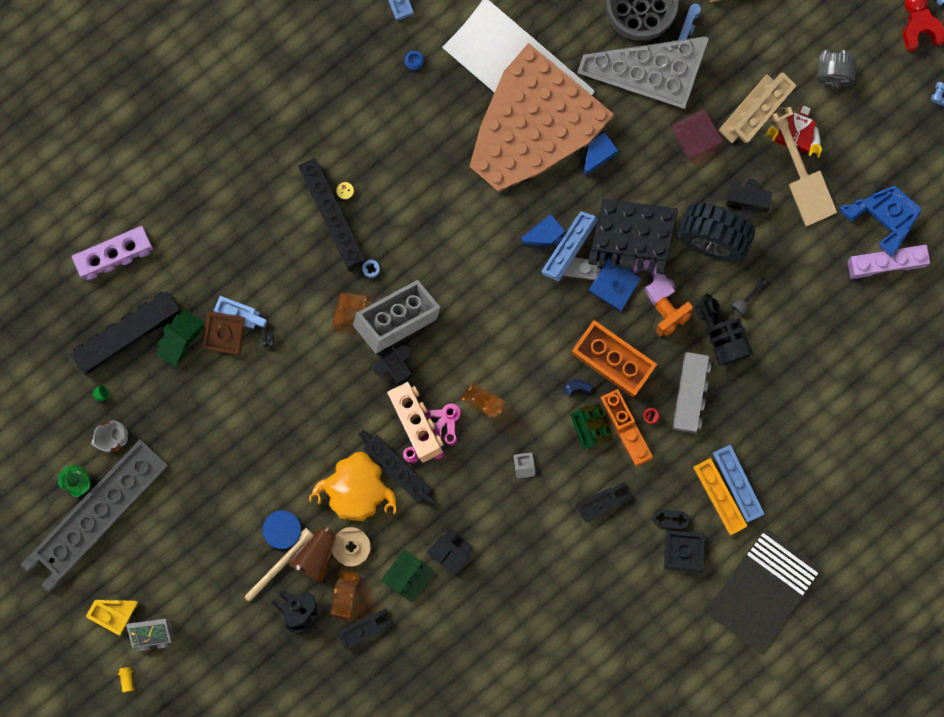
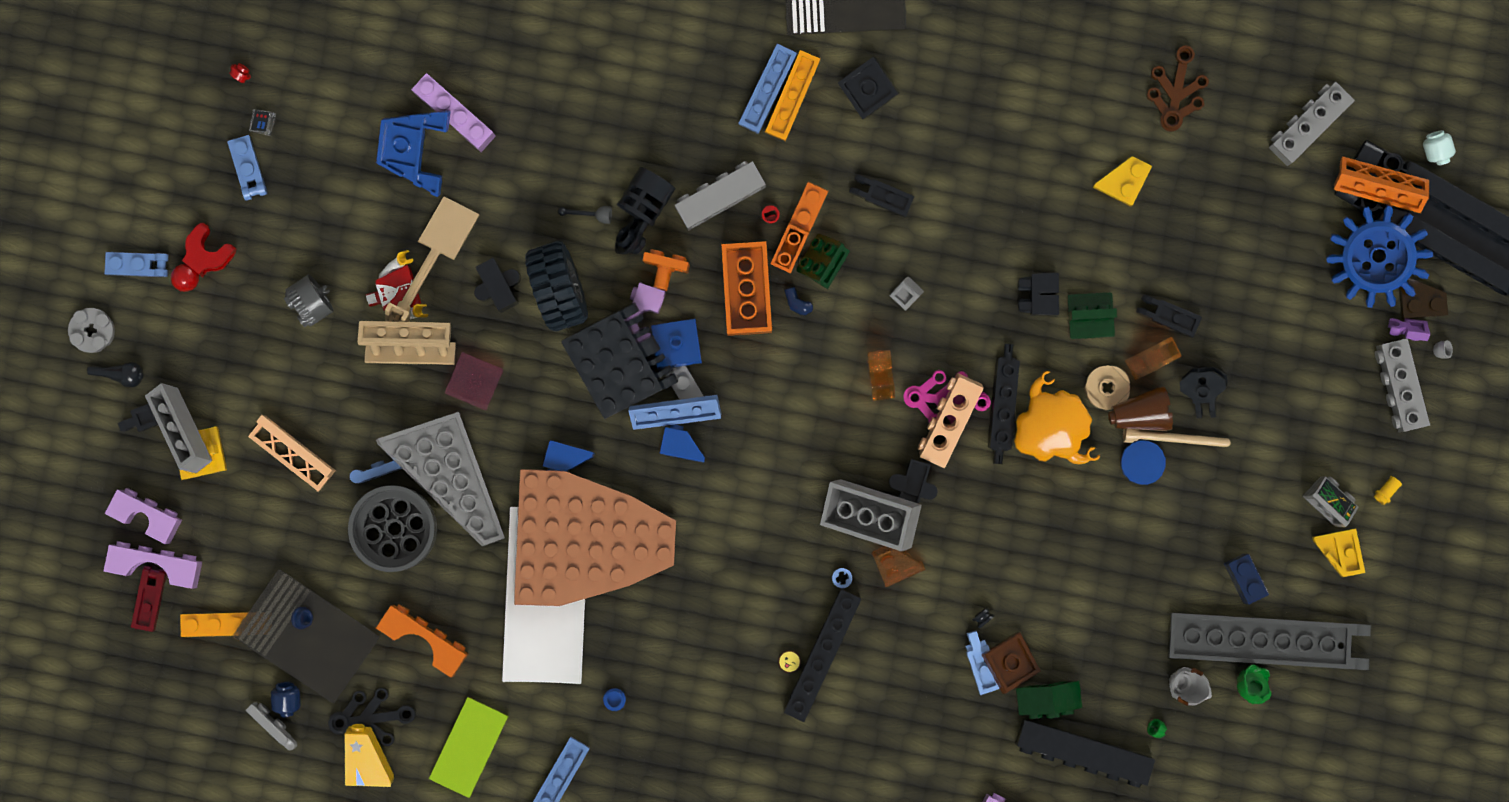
camera: 130 degrees left, 5 degrees up
black beam [652,509,689,529] -> none
none -> yellow wing [1093,156,1152,206]
none -> dark blue brick [1224,554,1269,605]

